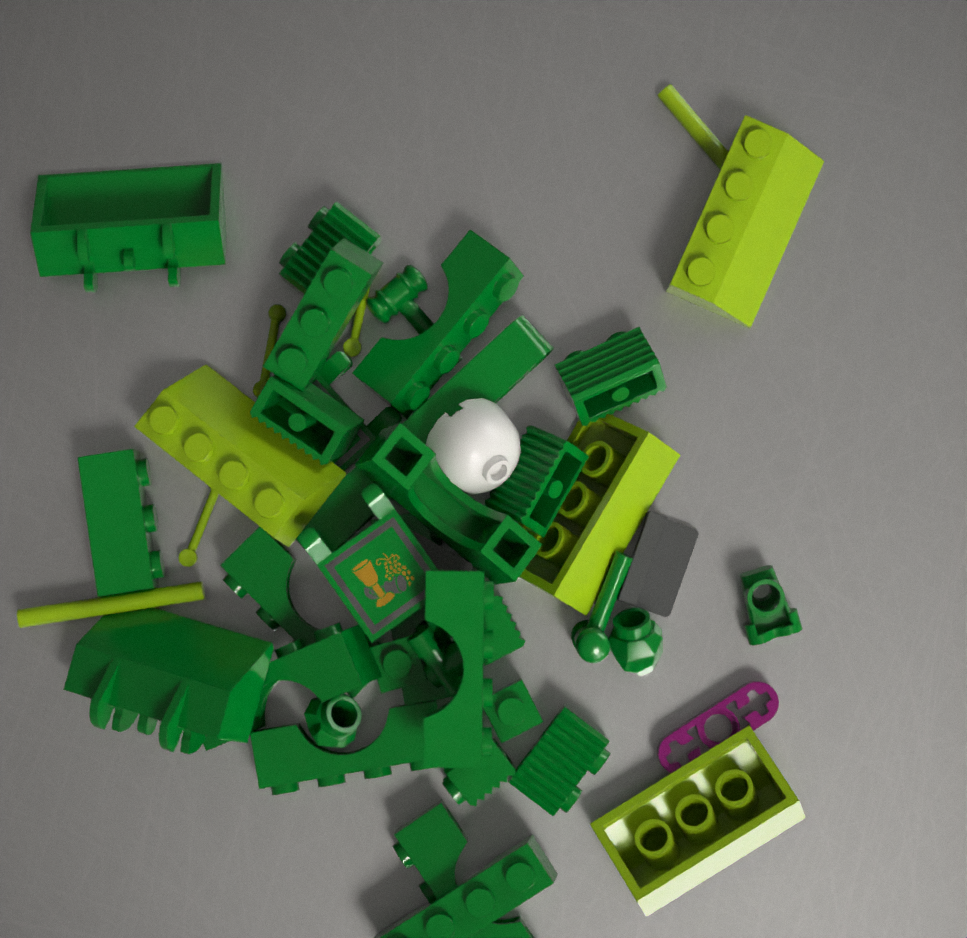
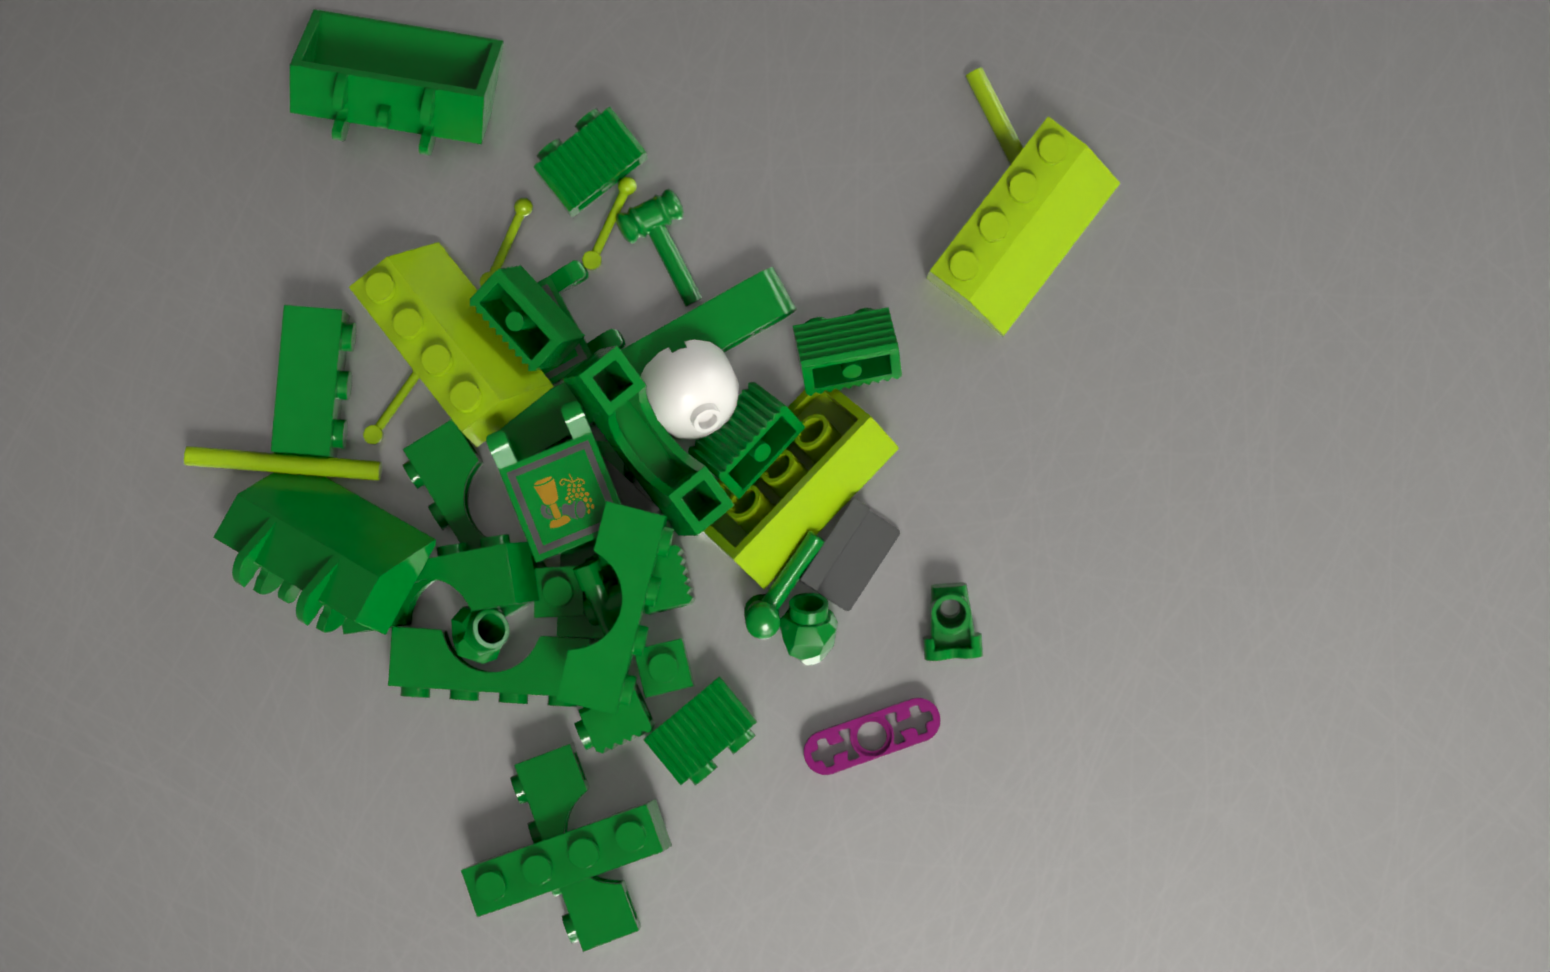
camera: 15 degrees right, 0 degrees up
green brick [263,238,384,392] -> none
green arch [352,230,524,419] -> none
lime slope [590,725,806,917] -> none

